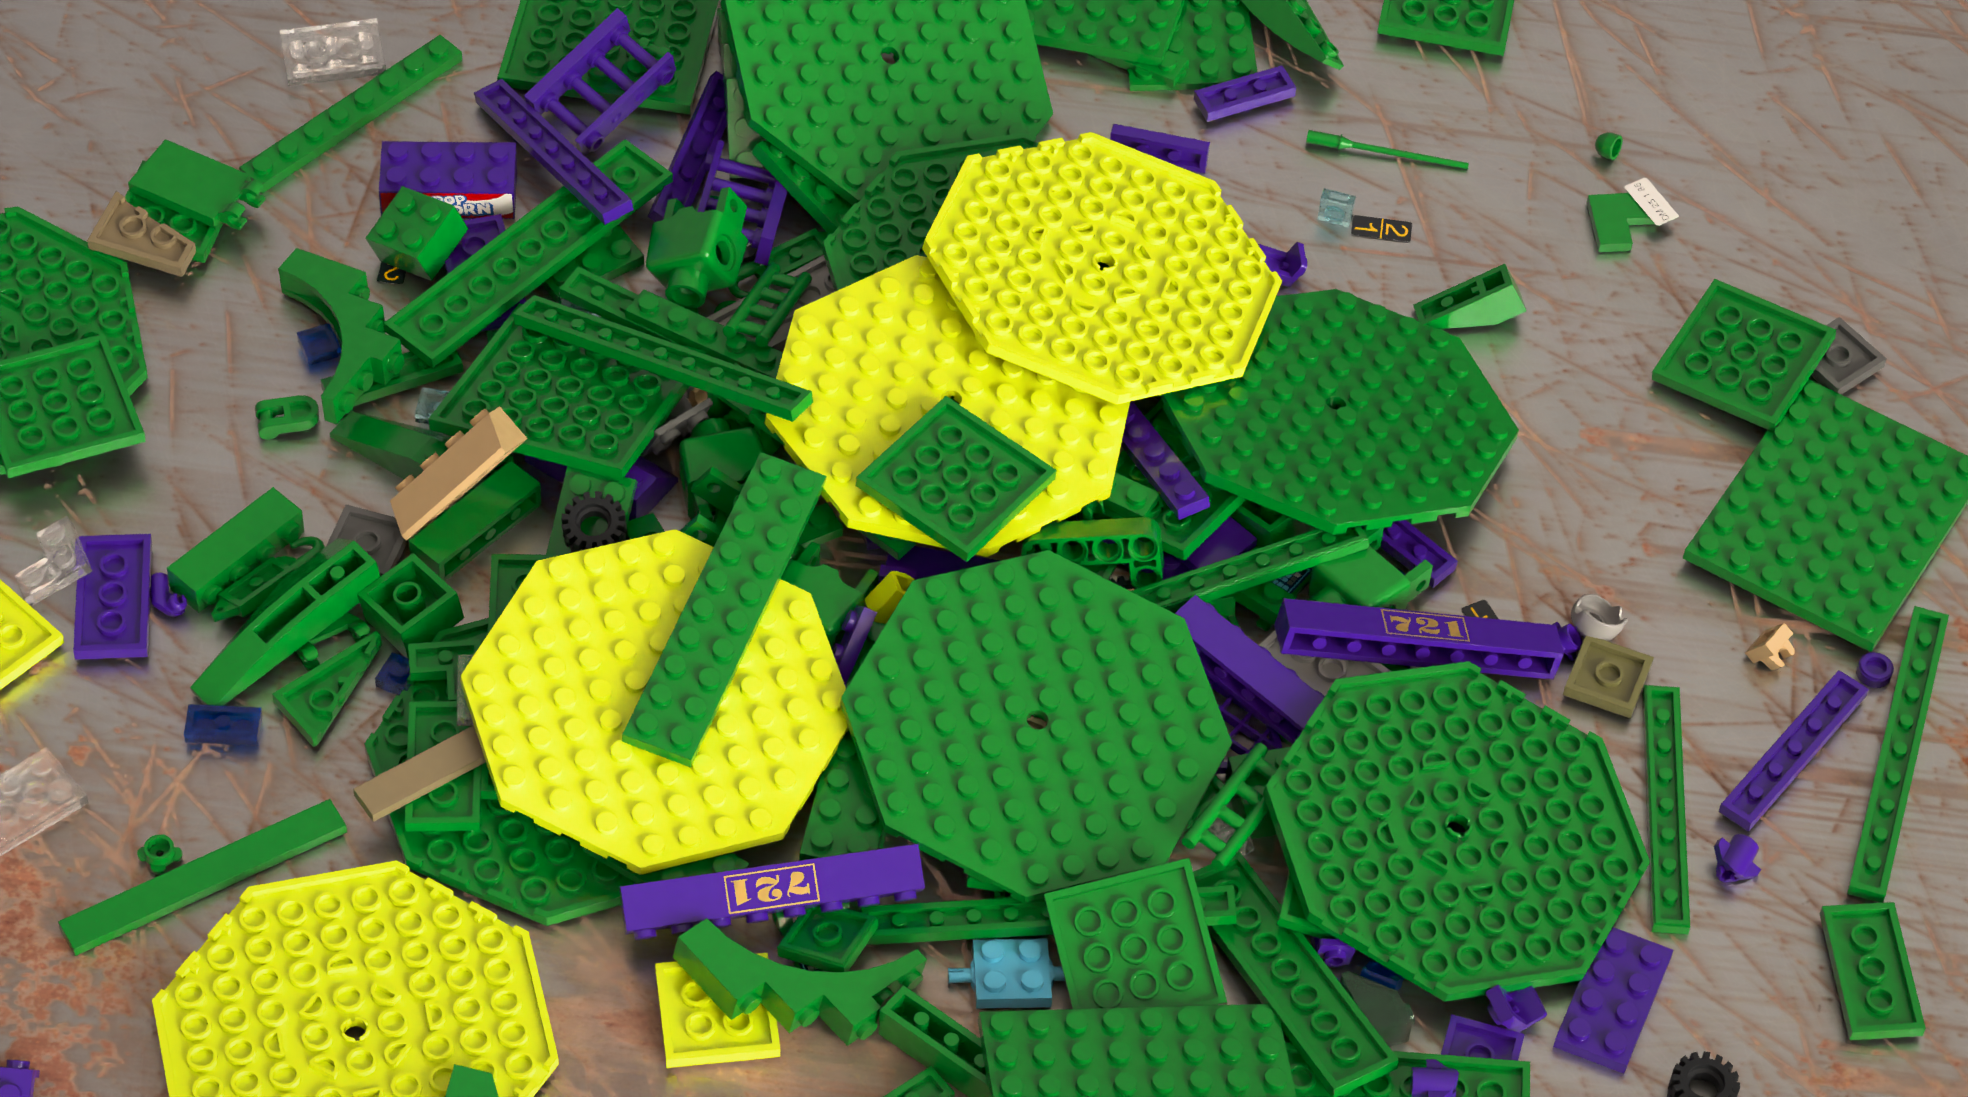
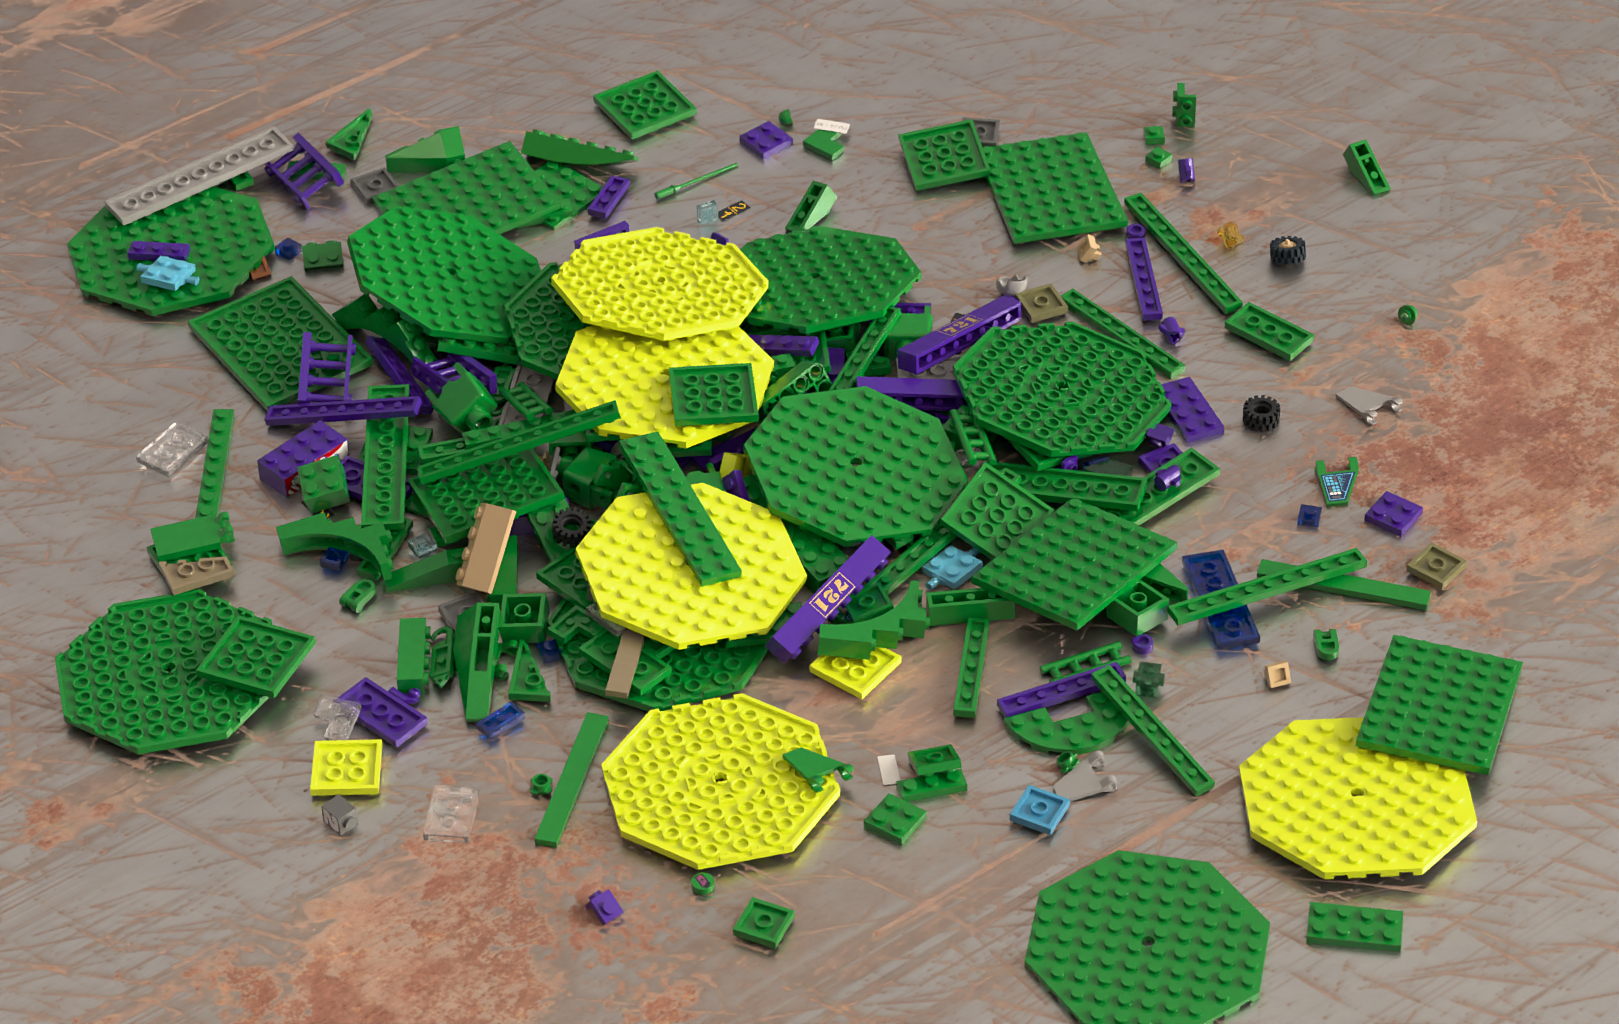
camera: 40 degrees left, 10 degrees down
none -> dark purple plate [739,121,793,160]

